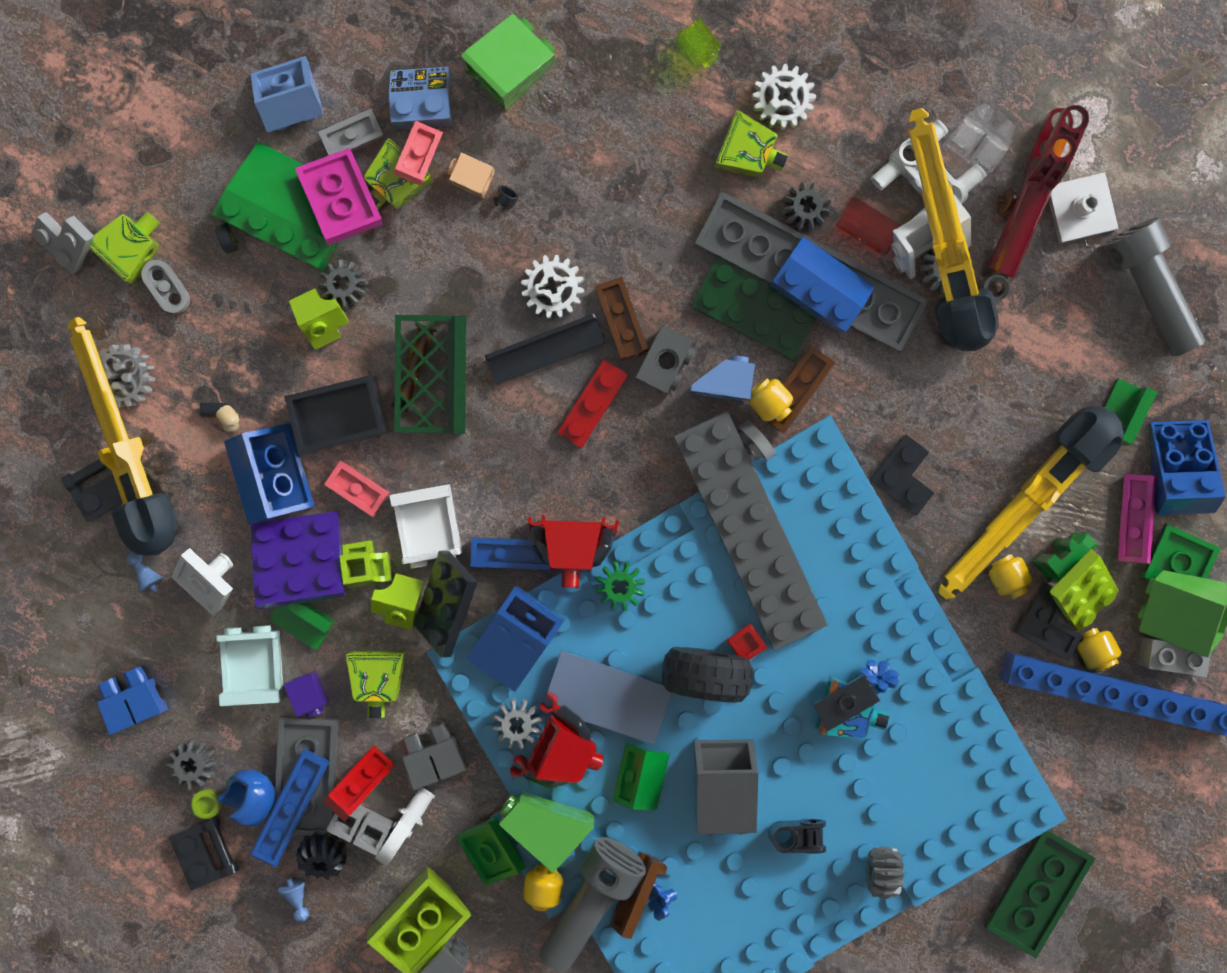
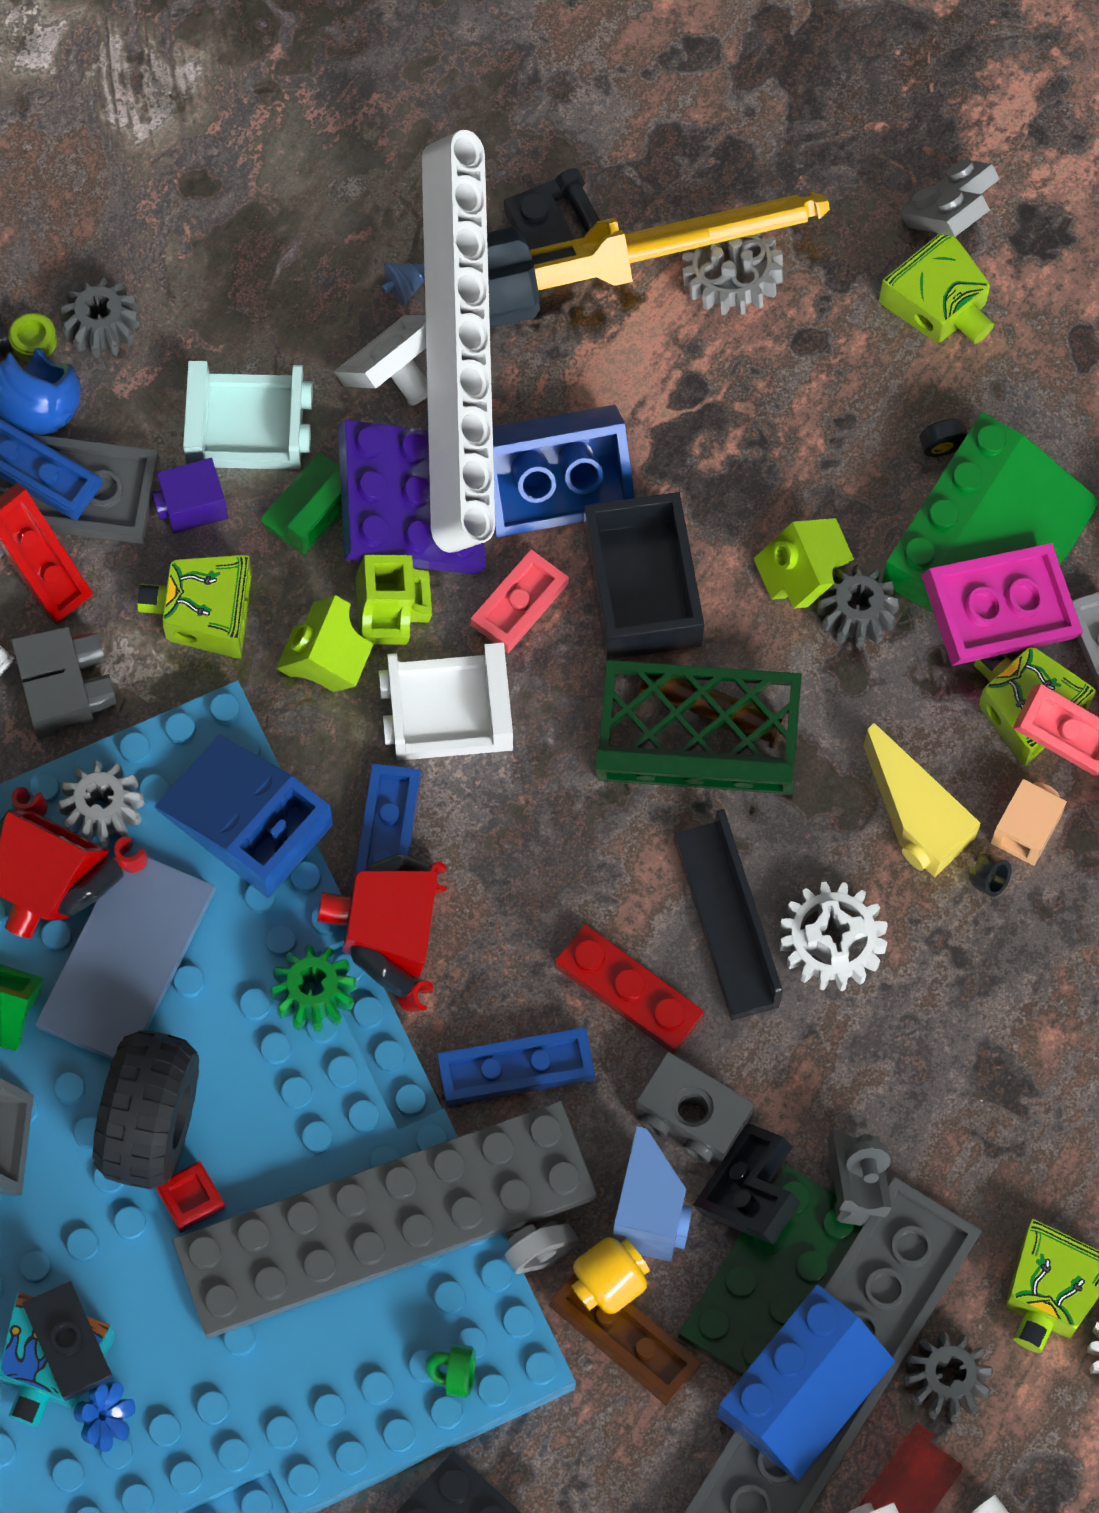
camera: 90 degrees right, 20 degrees down
blue hips [97,666,168,735] -> none
light grey plate [141,260,190,314] -> none
tan arm [200,403,240,433] -> none
black plate [414,551,478,658] -> none
reddish brown hinge [595,277,649,361] -> none
none -> white beam [422,130,495,553]
none -> green tile [425,1344,476,1398]
none -> blue plate [437,1027,595,1107]
none -> black plate [693,1123,801,1244]
none -> dark grey hips [827,1129,892,1226]
none -> light yellow slope [863,723,981,878]

